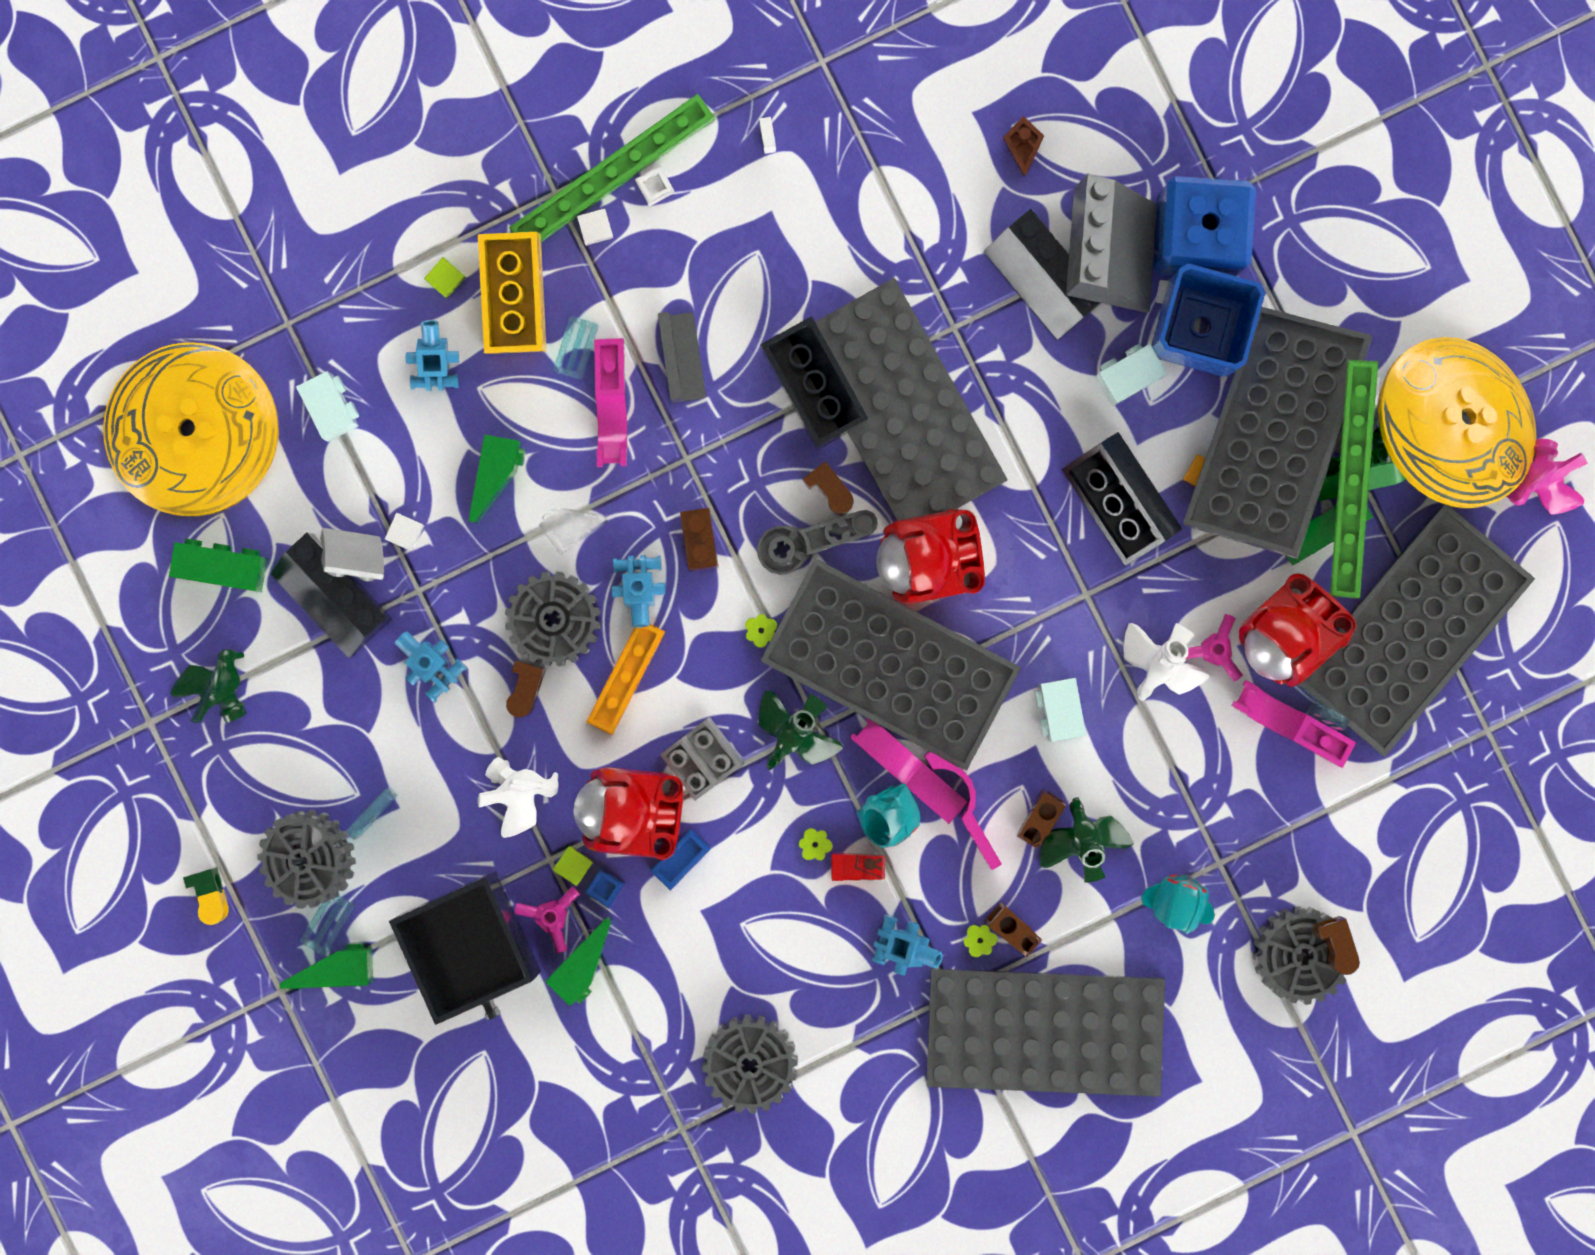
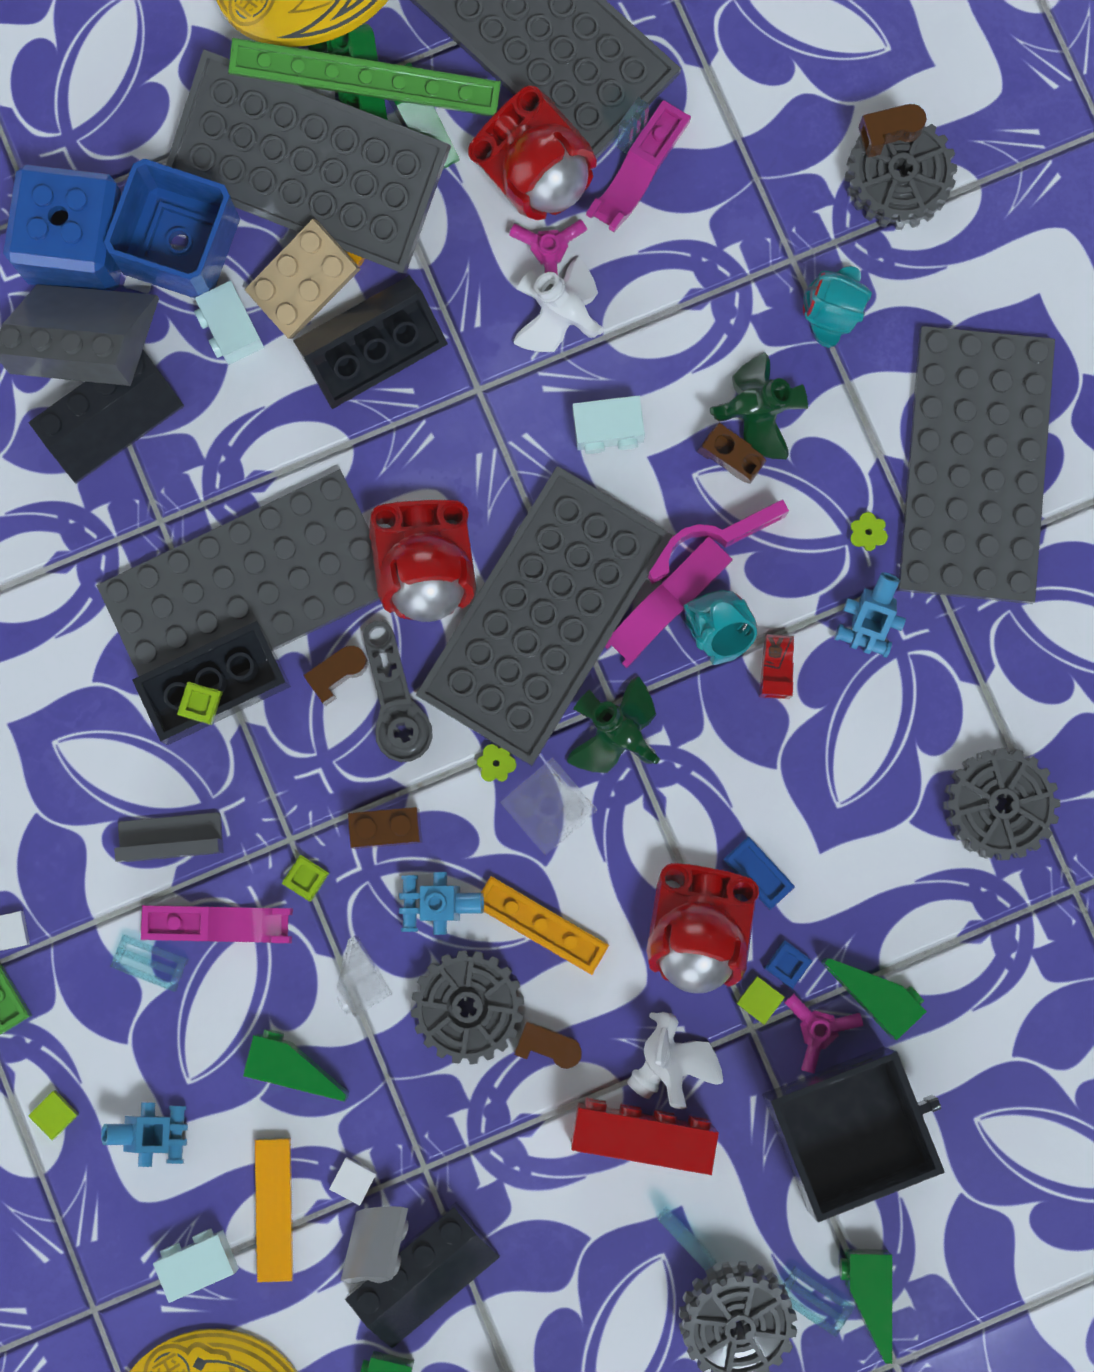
camera: 85 degrees left, 5 degrees down
dark azure piece [395,631,468,703] -> none
yellow brick [478,232,547,354] -> none
light grey slope [660,717,745,801] -> none
lime plant [799,828,833,861] -> none
reddish brown leg [984,901,1042,957] -> none
none -> lime tile [177,682,222,725]
none -> tan plate [244,219,361,339]
none -> light orange tile [255,1138,294,1282]
none -> lime tile [281,855,330,902]
none -> clear brick [500,757,598,856]
none -> red brick [571,1097,719,1175]

